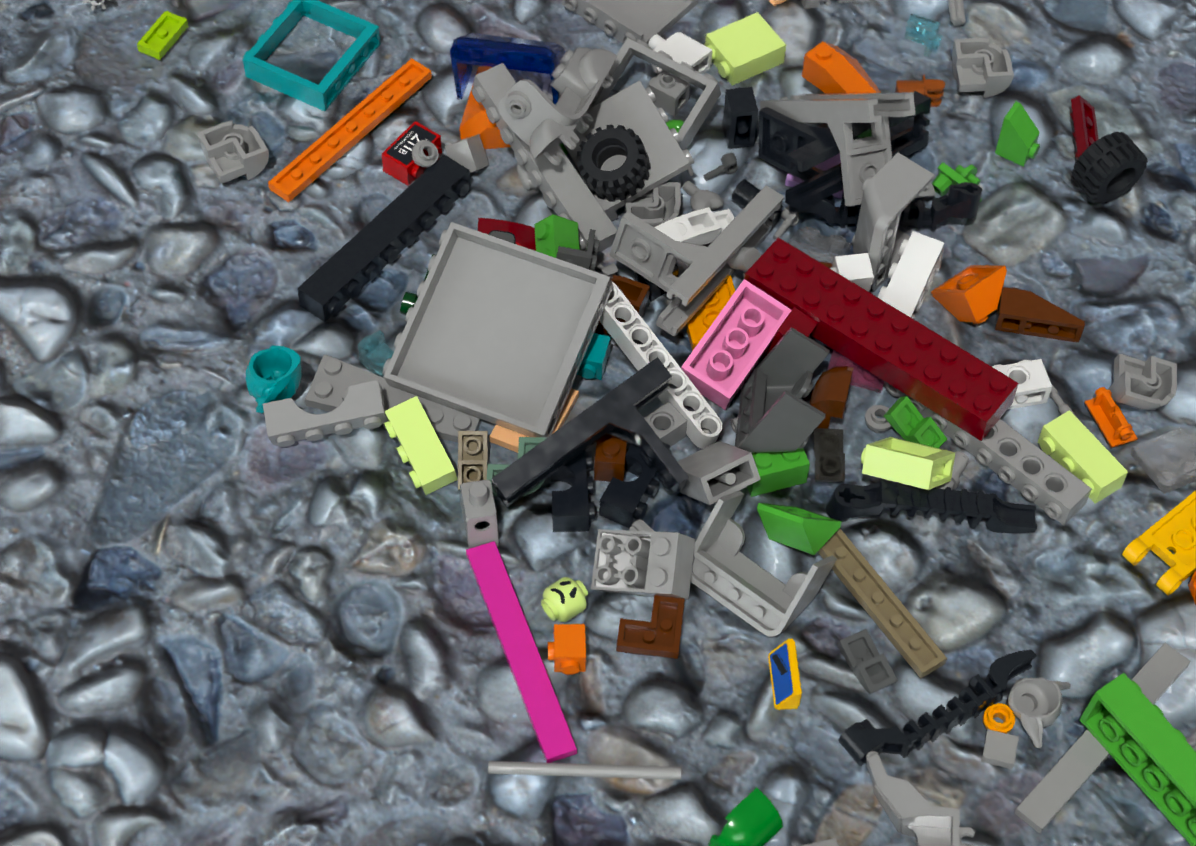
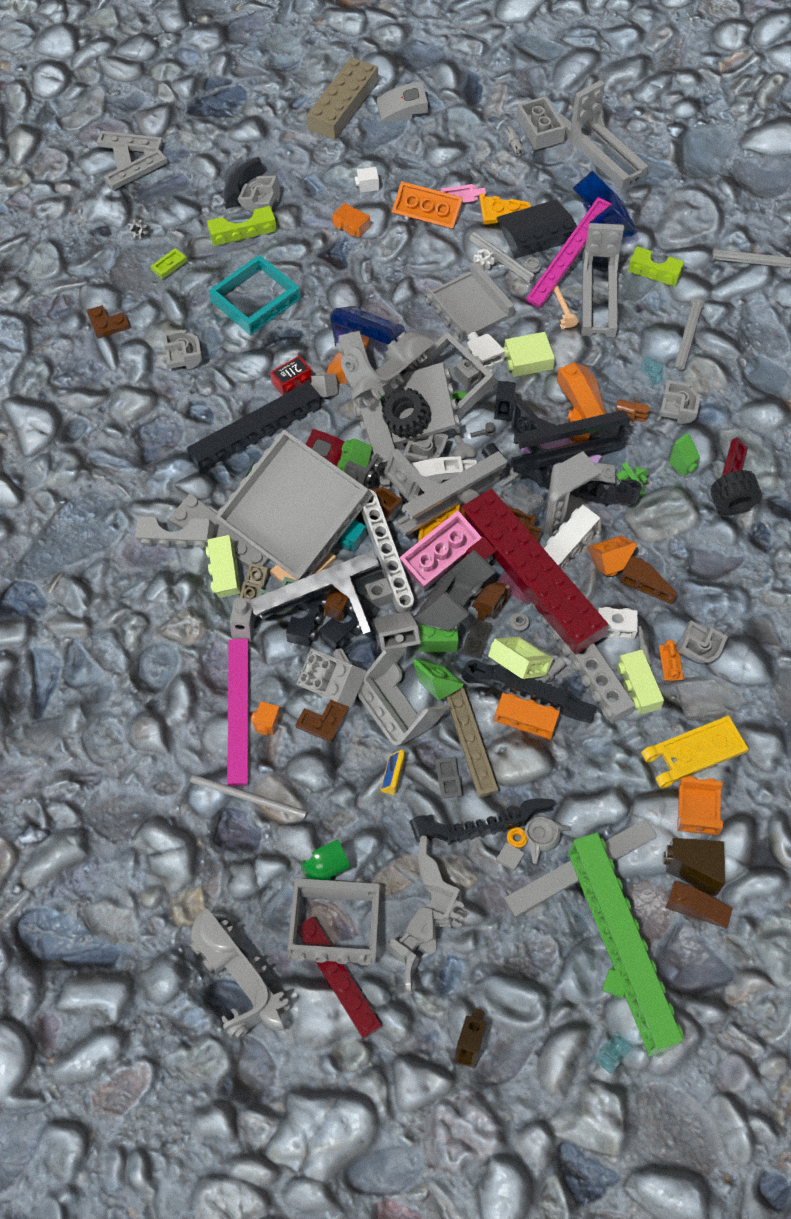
camera: 20 degrees right, 5 degrees up
teal helmet [246,345,302,413] -> none
orange plate [268,58,432,202] -> none
clear light blue bracket [358,330,394,377] -> none
light grey plate [412,140,439,167] -> none
yellowish green head [541,577,588,622] -> none
light grey piece [760,92,915,206] -> none
white brick [830,253,874,292] -> none
bright green slope [883,396,947,448] -> none
none -> reddish brown plate [87,305,130,339]
none -> orange brick [494,693,560,740]

